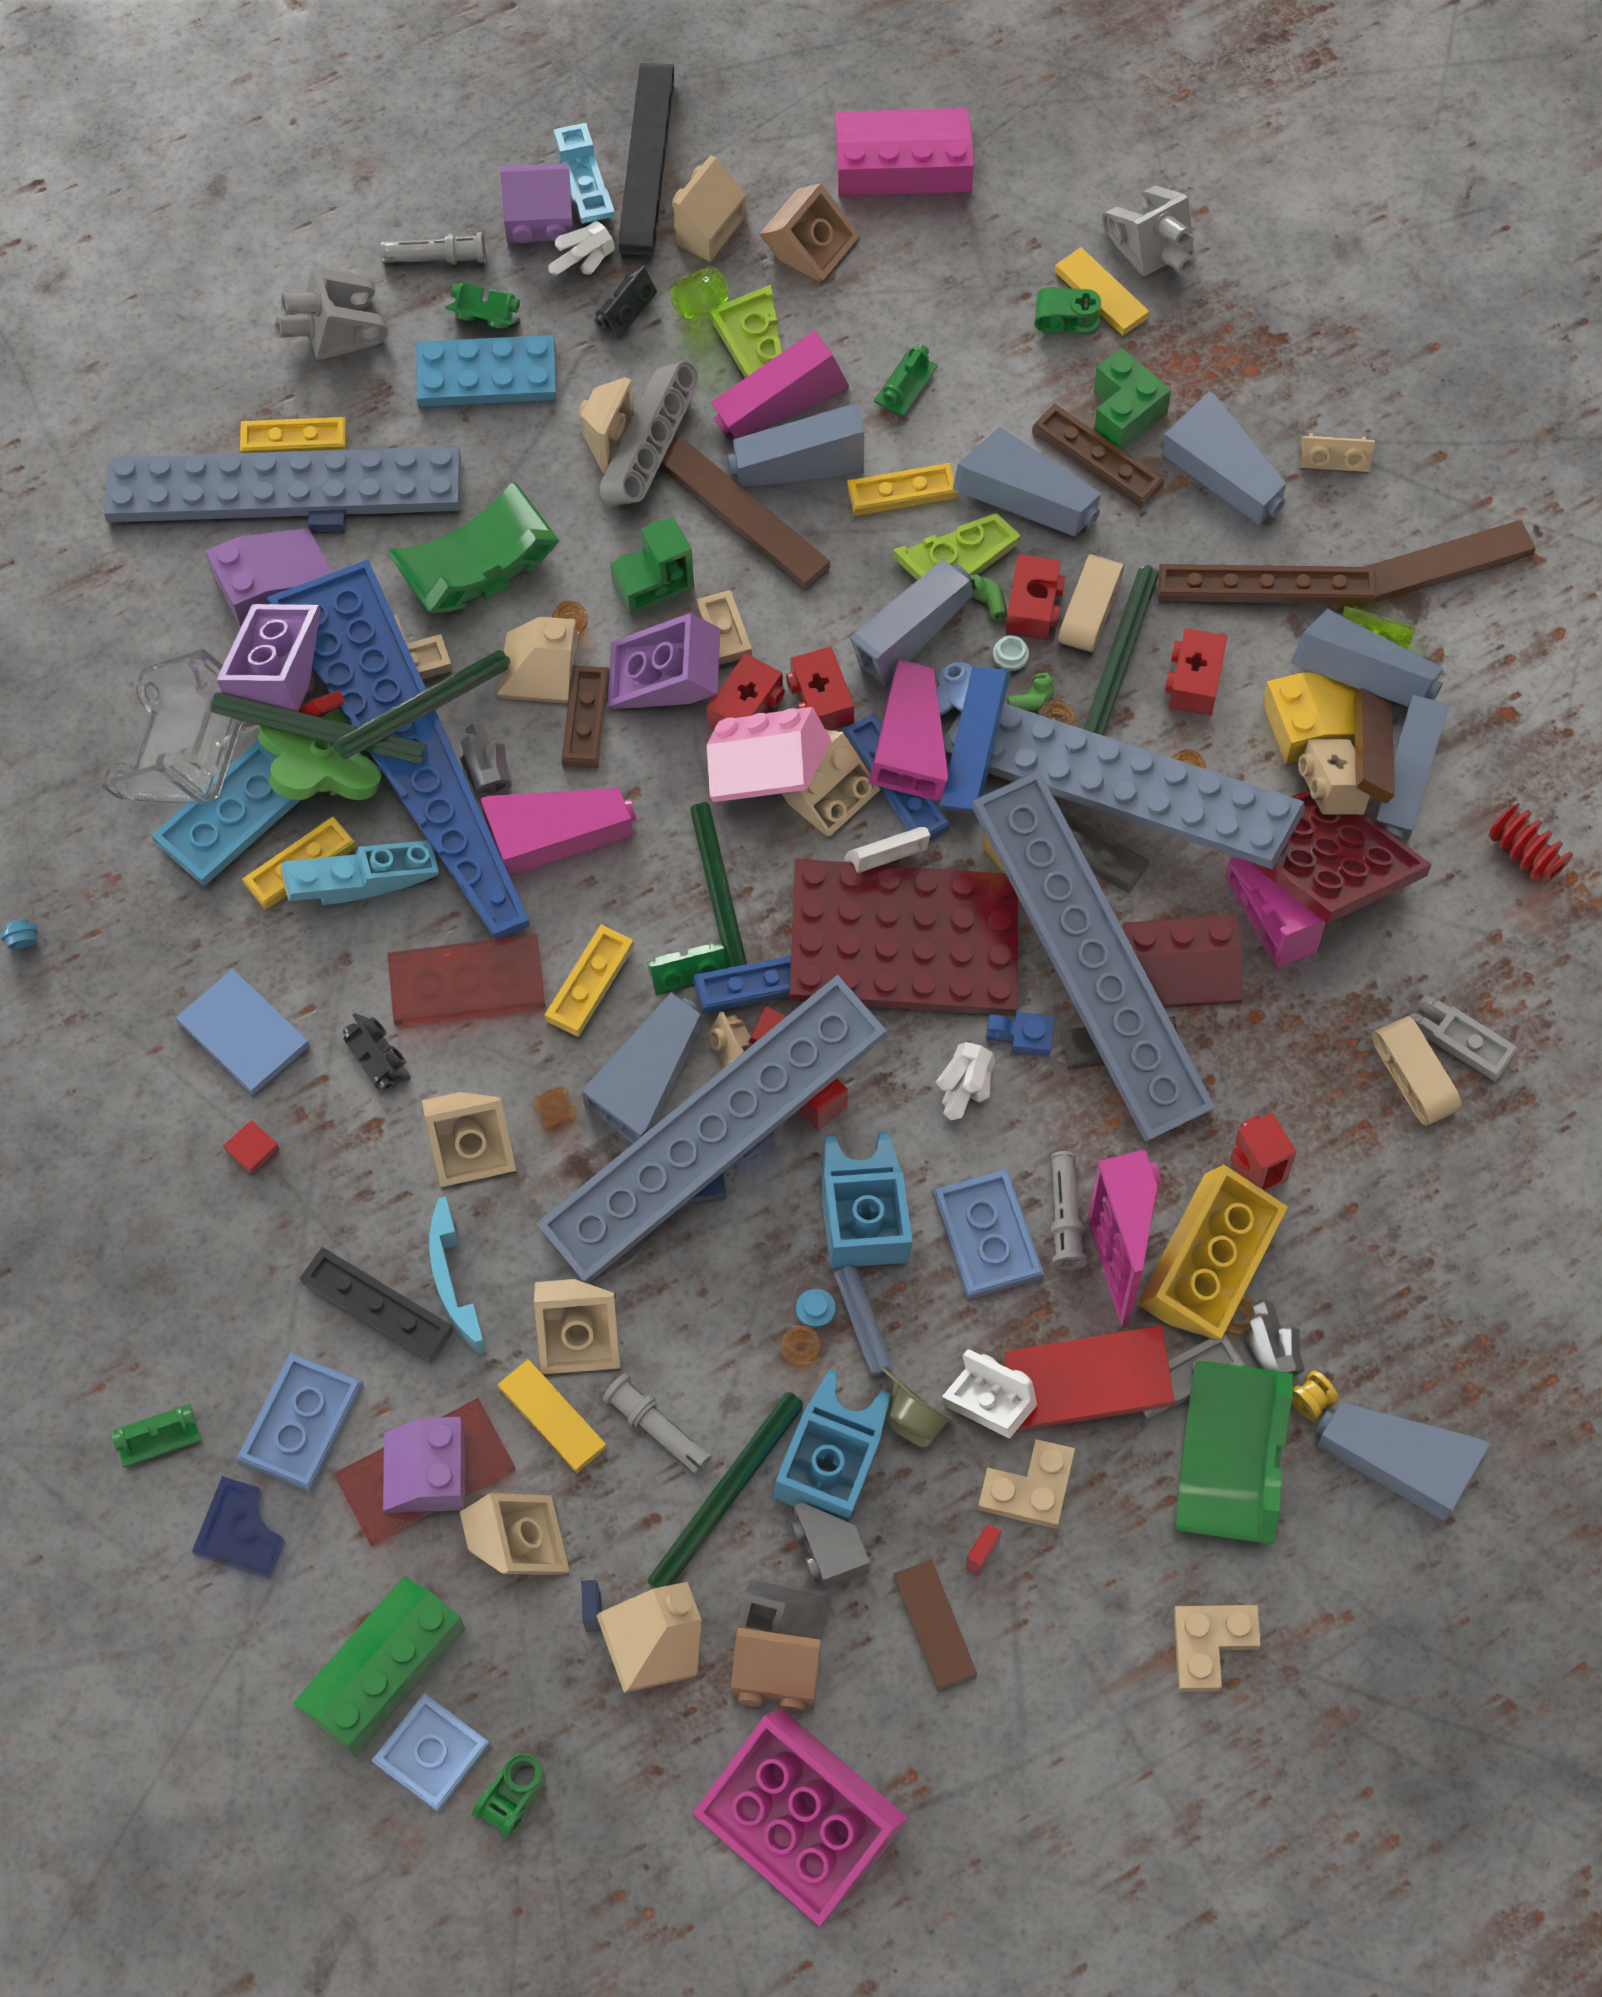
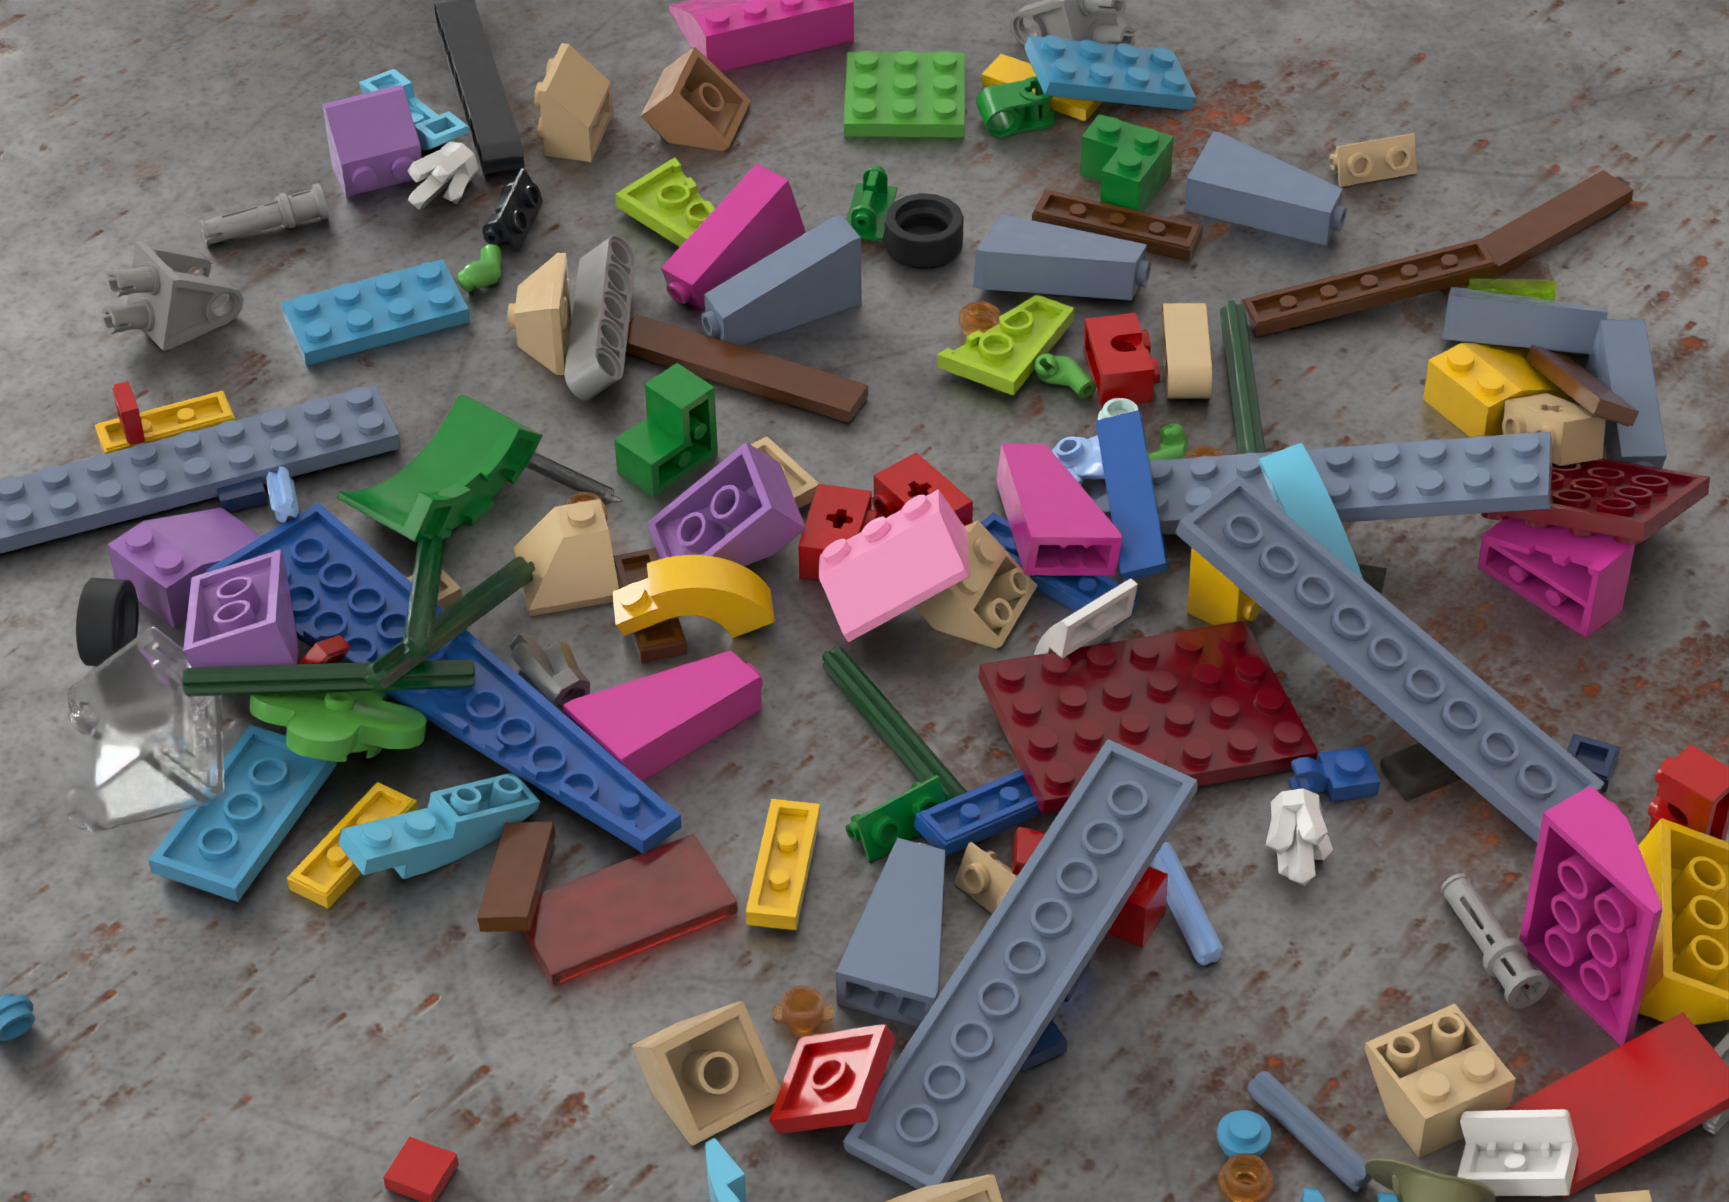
camera: 20 degrees left, 20 degrees down
medium blue tile [175,968,310,1096] -> none
black hinge [343,1013,411,1091] -> none
green hinge [445,282,520,328] -> none
clear neon green gear [669,267,730,319] -> none
dark azure brick [821,1131,913,1268] -> none
yellow tile [847,462,958,516] -> none
sand blue slope [850,559,973,687] -> none
medium blue tile [933,1169,1044,1300] -> none
dark red slope [1122,915,1242,1008] -> none
red brick [1164,628,1228,716] -> none
none -> black tyre [76,578,139,668]
none -> red tile [112,381,145,445]
none -> light blue axle [266,467,299,523]
none -> dark green axle [402,534,445,659]
none -> bright green arm [457,244,501,292]
none -> reddish brown tile [477,822,556,932]
none -> black piece [526,452,622,505]
none -> yellow arch [613,555,775,638]
none -> red plate [769,1024,896,1134]
none -> bright green plate [844,50,965,137]
none -> black tyre [884,193,964,267]
none -> clear orange plate [959,301,1001,336]
none -> dark azure plate [1024,35,1196,111]
none -> light blue axle [1150,841,1223,966]
none -> medium azure slope [1258,442,1363,579]
none -> tan slope [1365,1004,1516,1158]
none -> dark blue tile [1567,734,1621,792]

